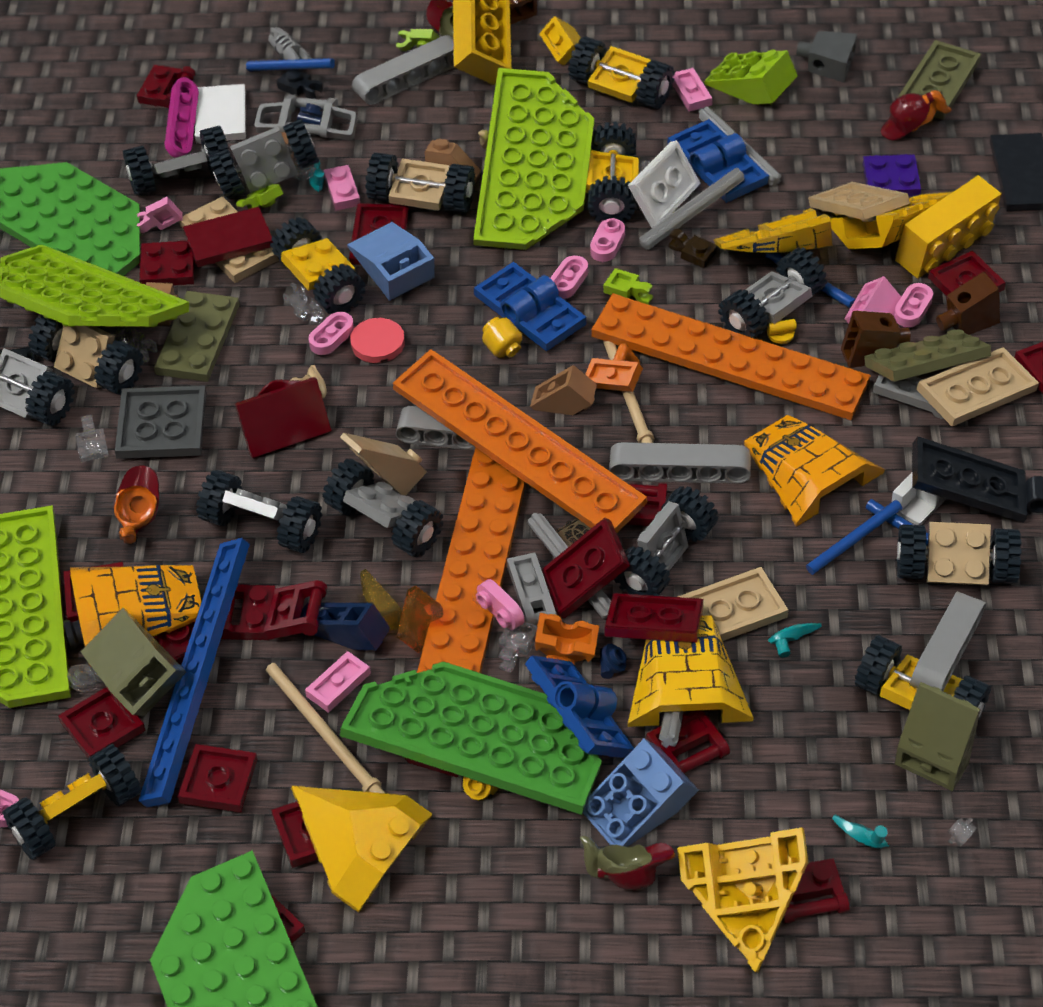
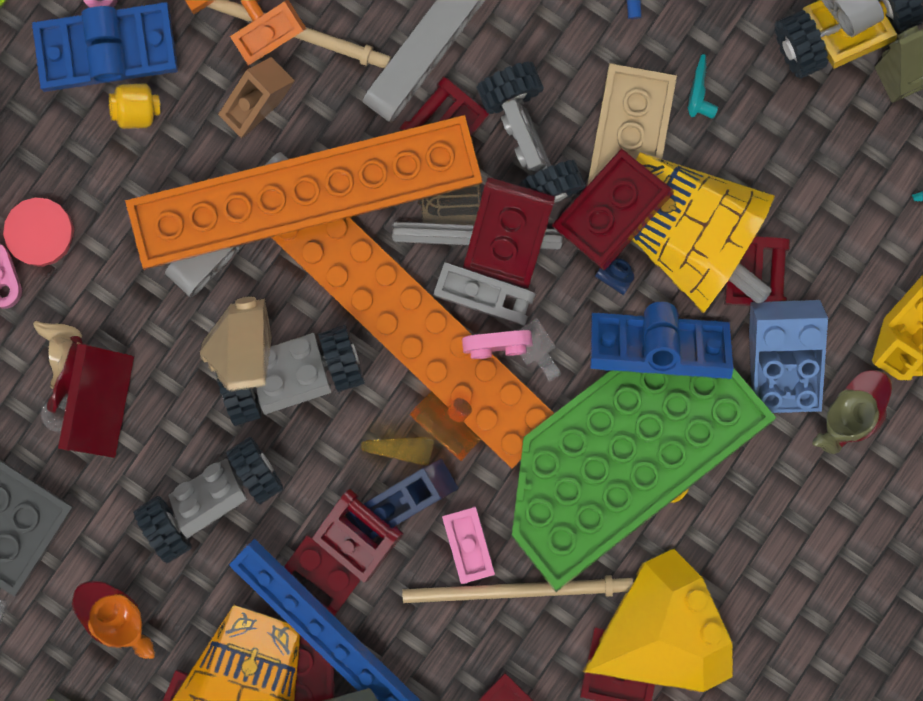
camera: 55 degrees left, 35 degrees up
orange cylinder [535,613,599,666] -> none

